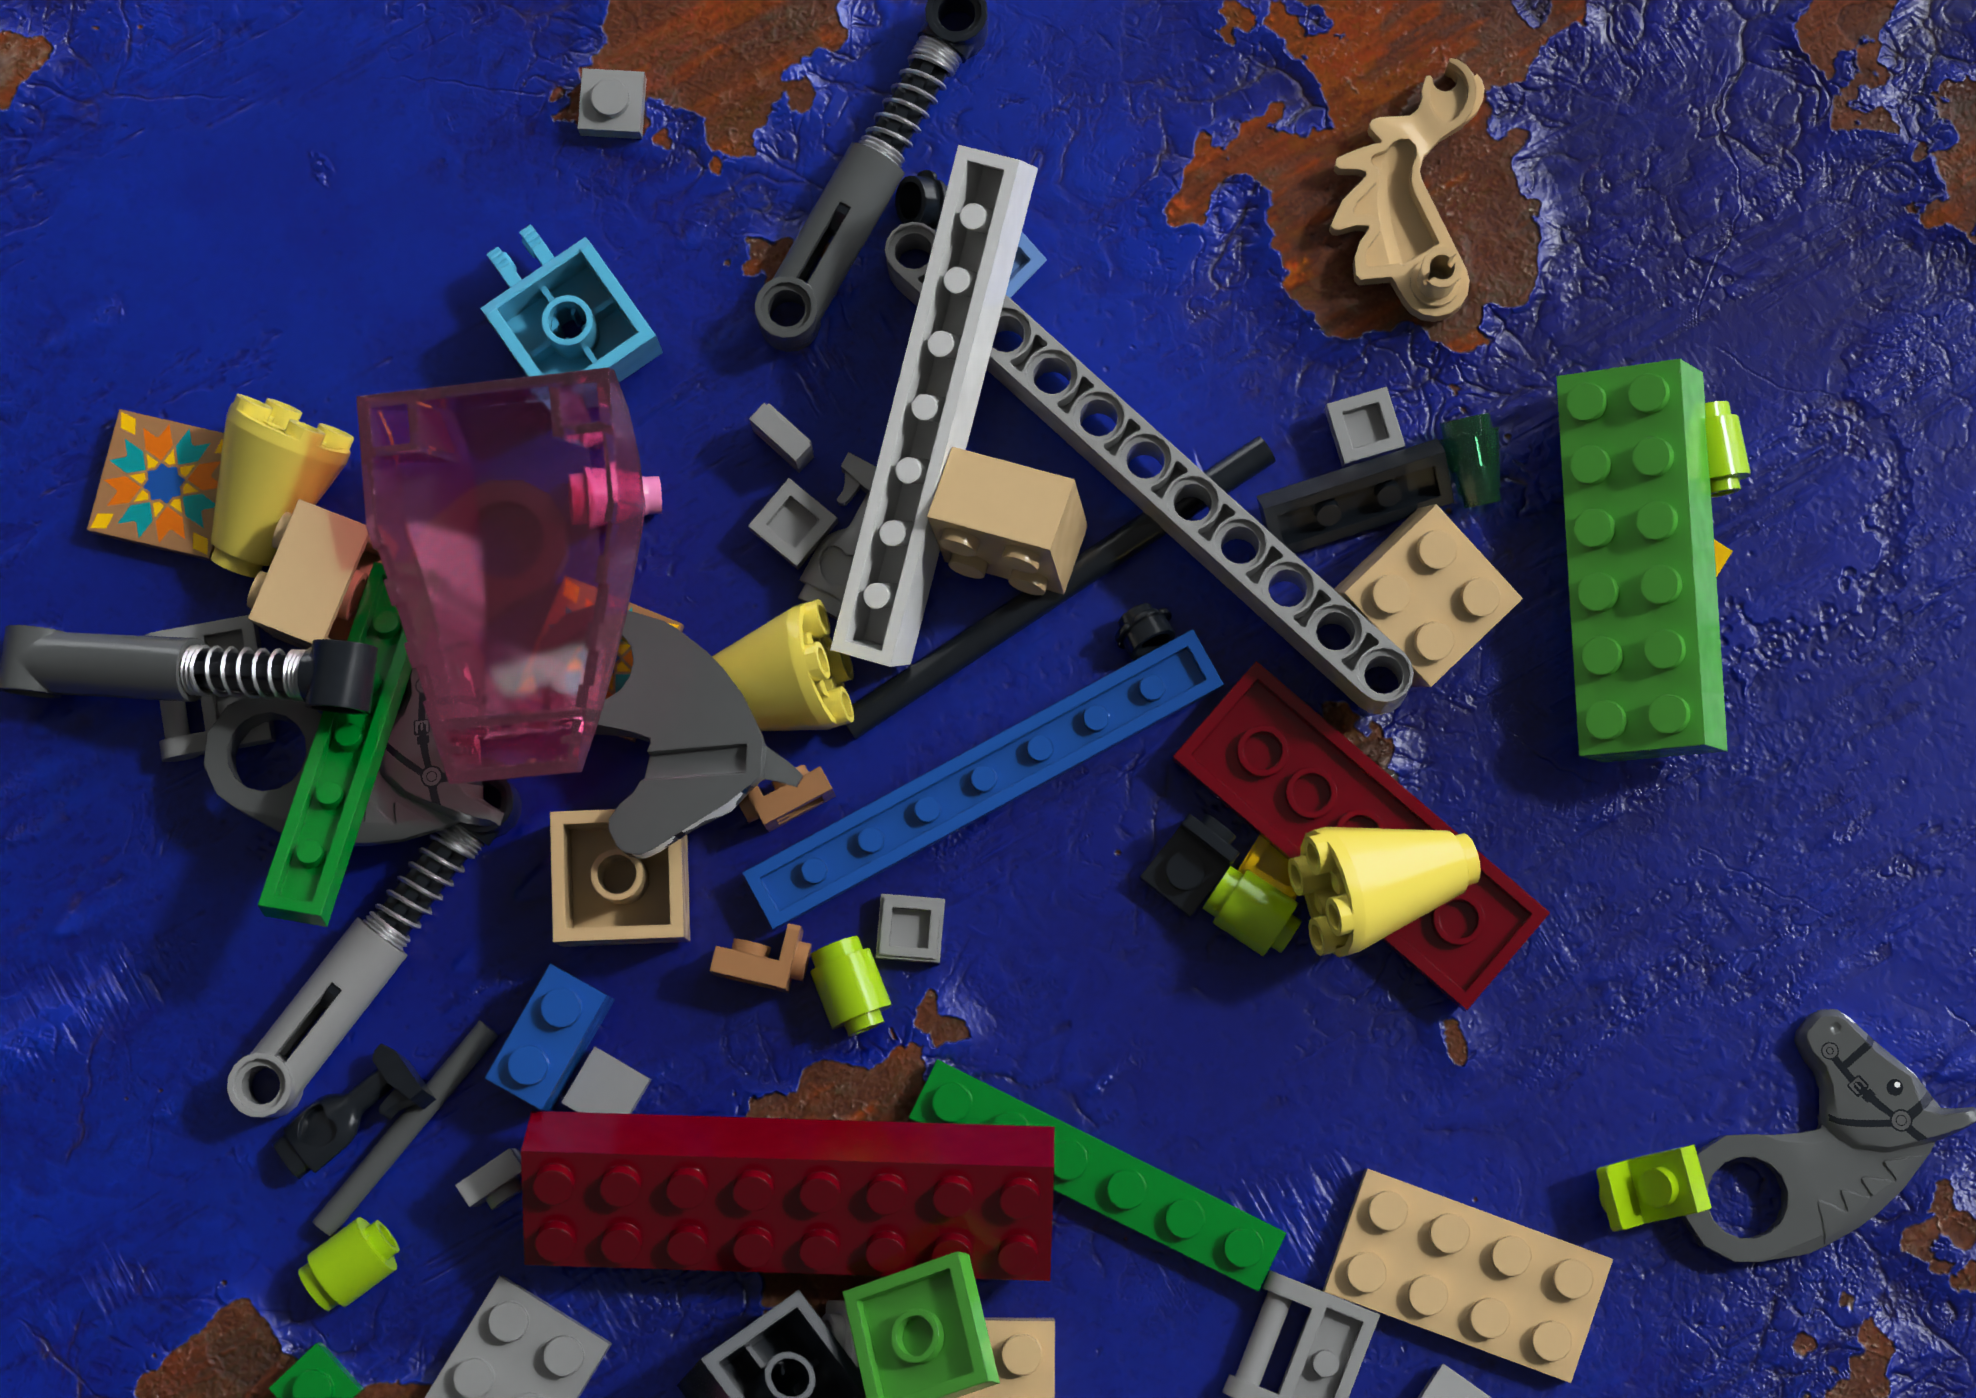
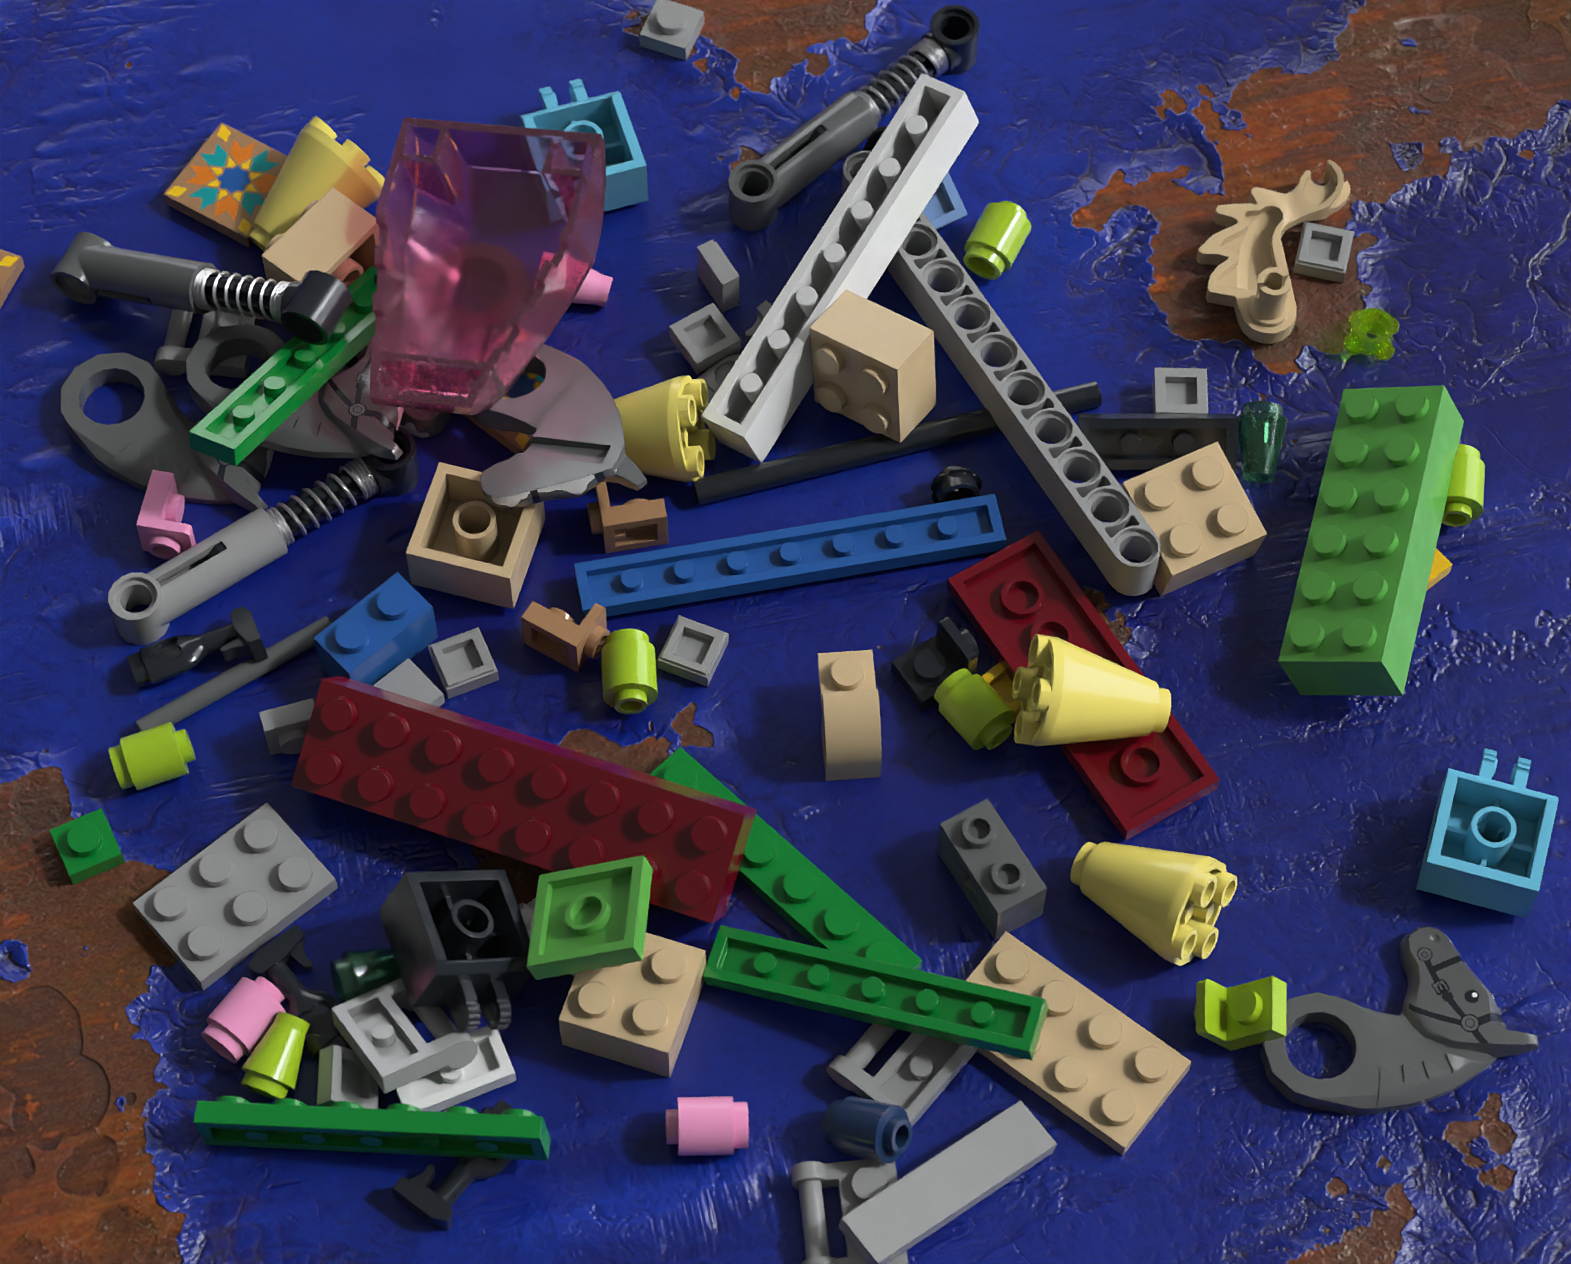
camera: 15 degrees right, 20 degrees down
none -> dark grey animal [61,353,274,511]
none -> bright pink bracket [136,470,196,560]
none -> light grey tile [428,627,499,699]
none -> green plate [703,925,1048,1060]
none -> tan brick [817,650,882,781]
none -> dark grey brick [937,799,1047,940]
none -> lime brick [963,201,1031,280]
none -> light yellow cone [1071,842,1238,966]
none -> light grey tile [1293,221,1354,283]
none -> clear neon green plate [1343,308,1399,361]
none -> medium azure hinge [1416,748,1558,918]

